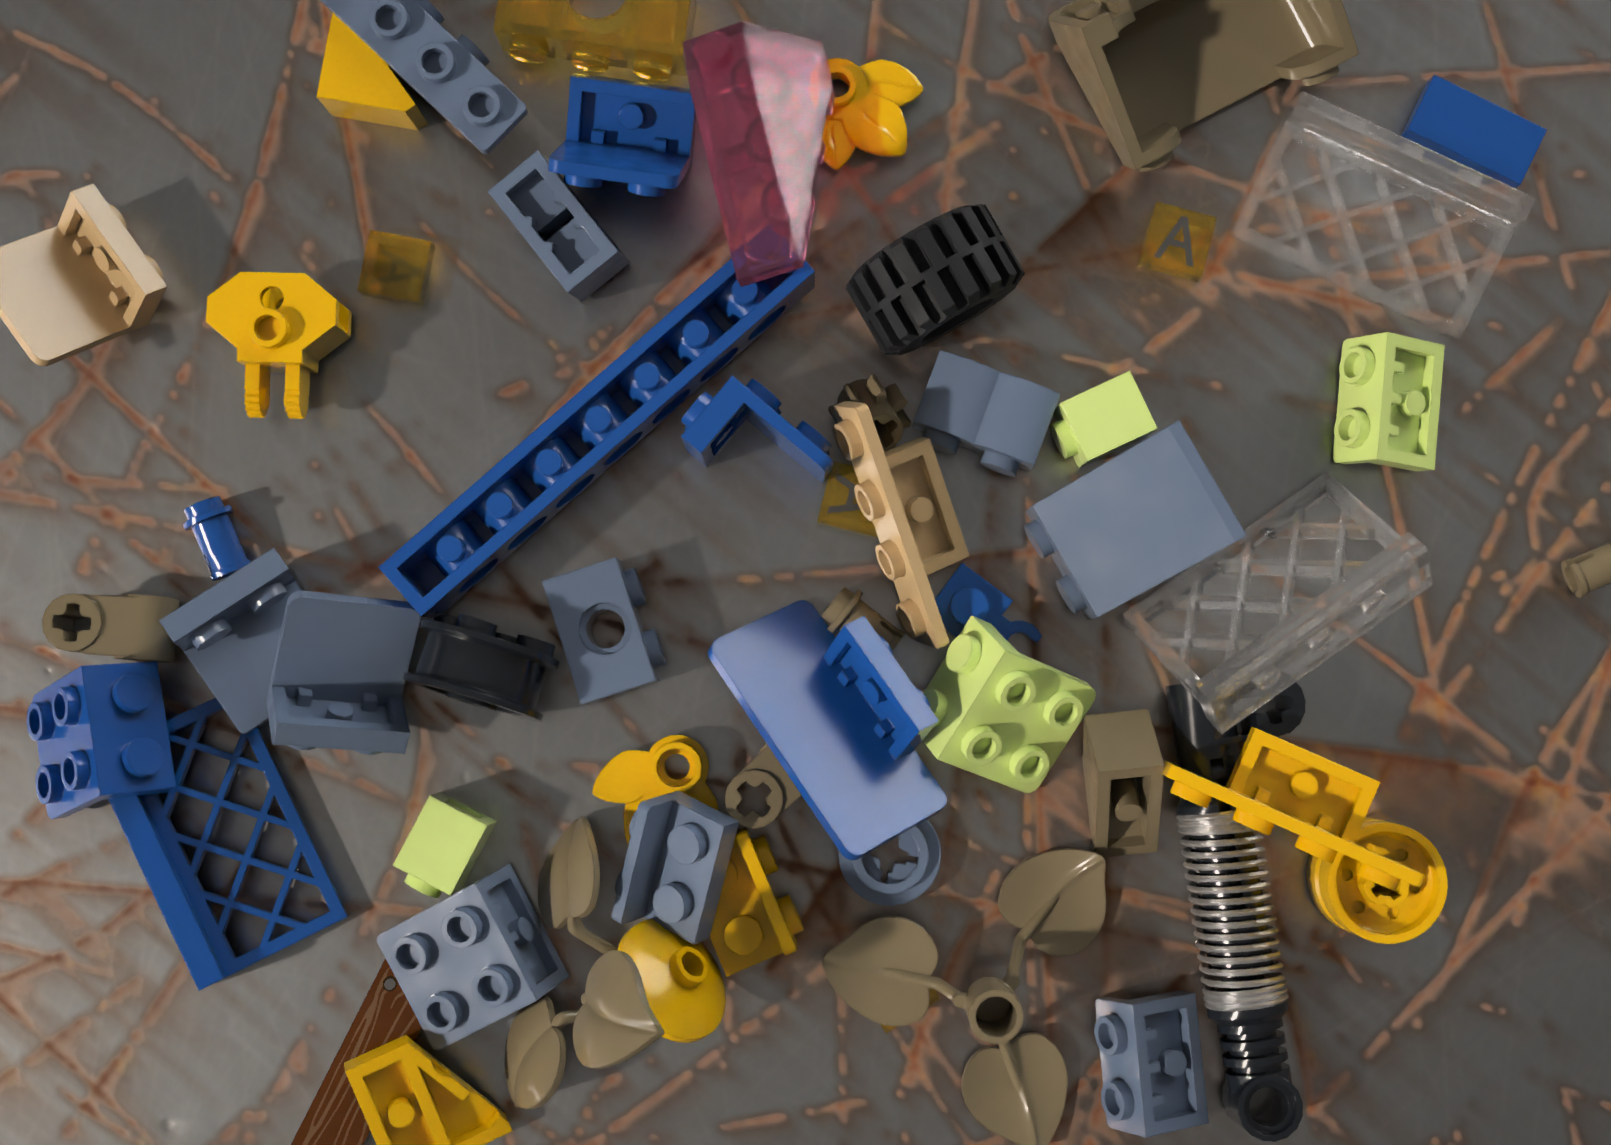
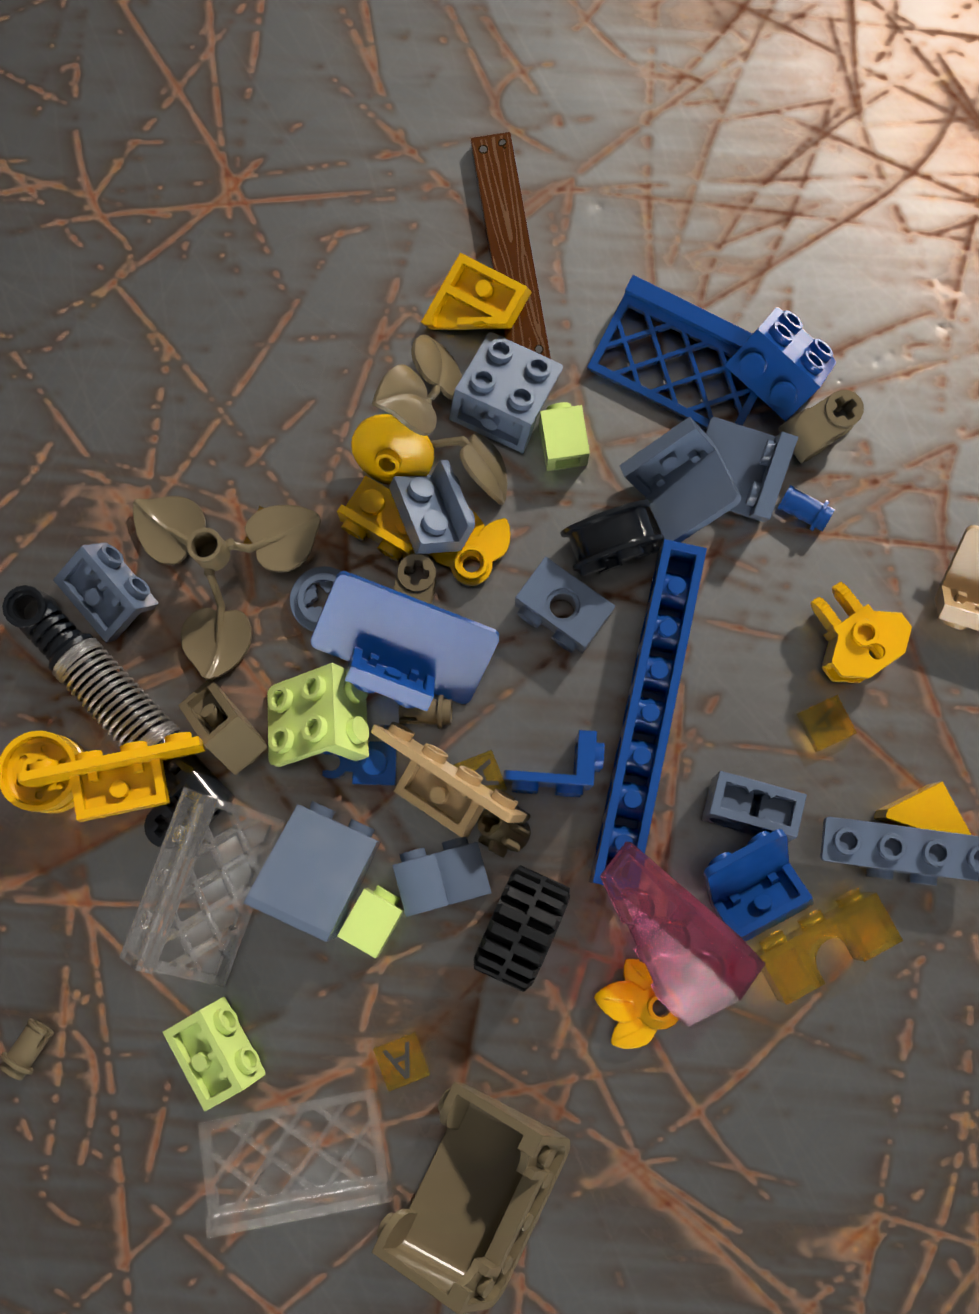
camera: 145 degrees right, 5 degrees down
blue tile [1401,74,1547,190] -> none

